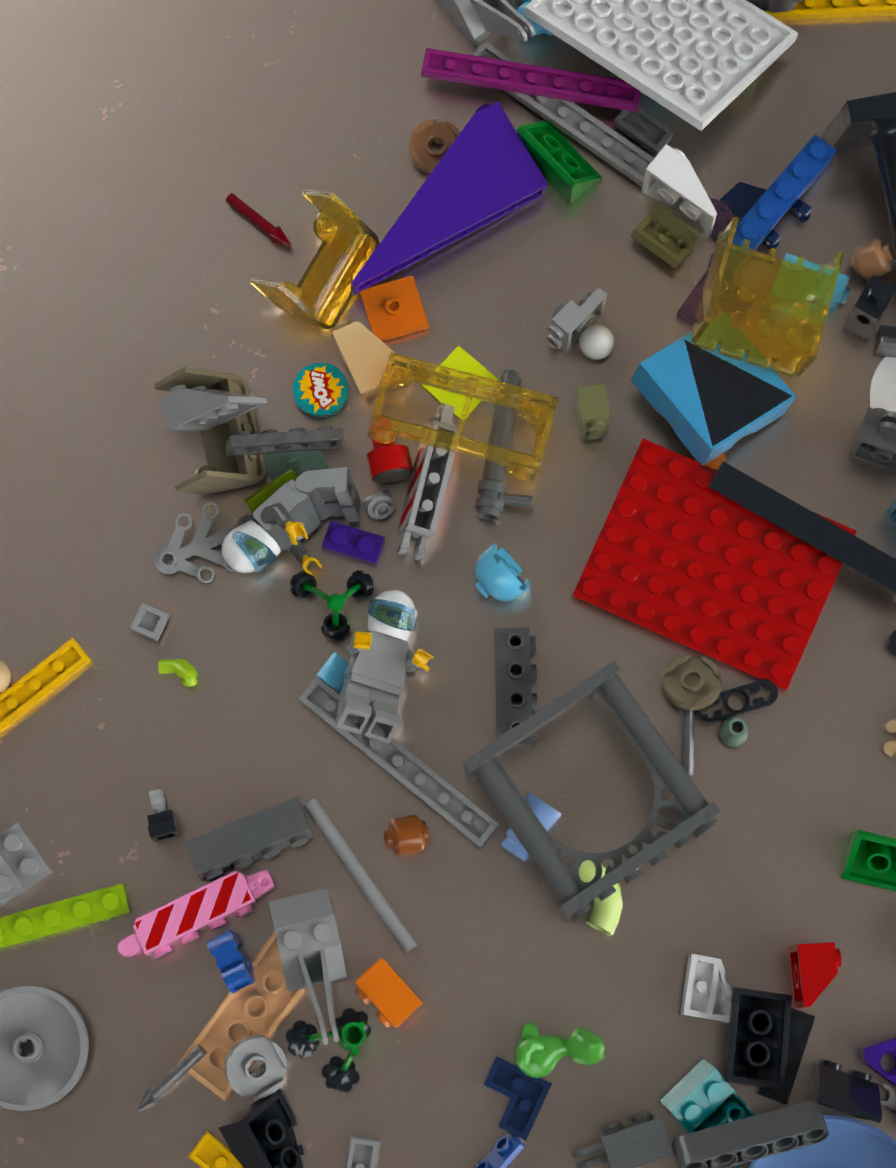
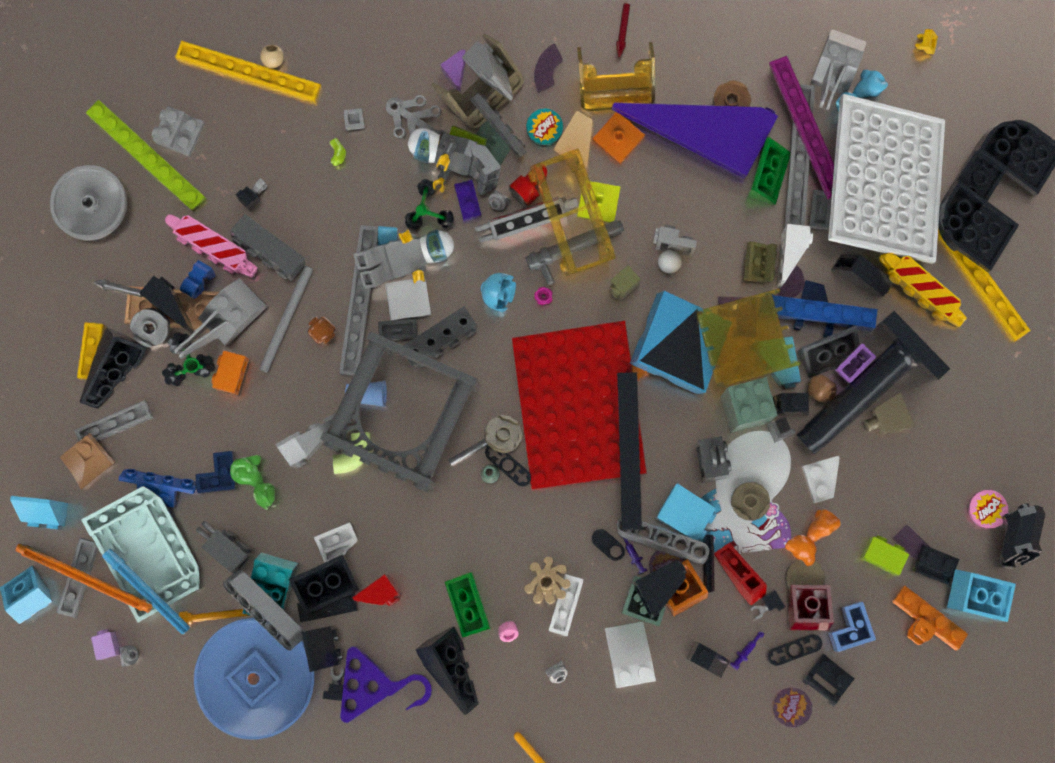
camera: 60 degrees right, 5 degrees up
none -> black slope [139,275,195,334]
none -> light grey wedge [276,413,336,468]
none -> dark grey plate [378,319,418,341]
none -> white slope [385,278,431,321]
none -> medium lavender slope [440,49,466,92]
none -> clear purple tile [534,43,563,93]
none -> dark pink plate [534,287,553,305]
none -> sand green brick [720,377,777,433]
none -> dark grey slope [797,326,862,378]
none -> black slope [831,254,892,297]
none -> medium lavender torso [835,343,876,384]
none -> yellow hinge [879,253,967,327]

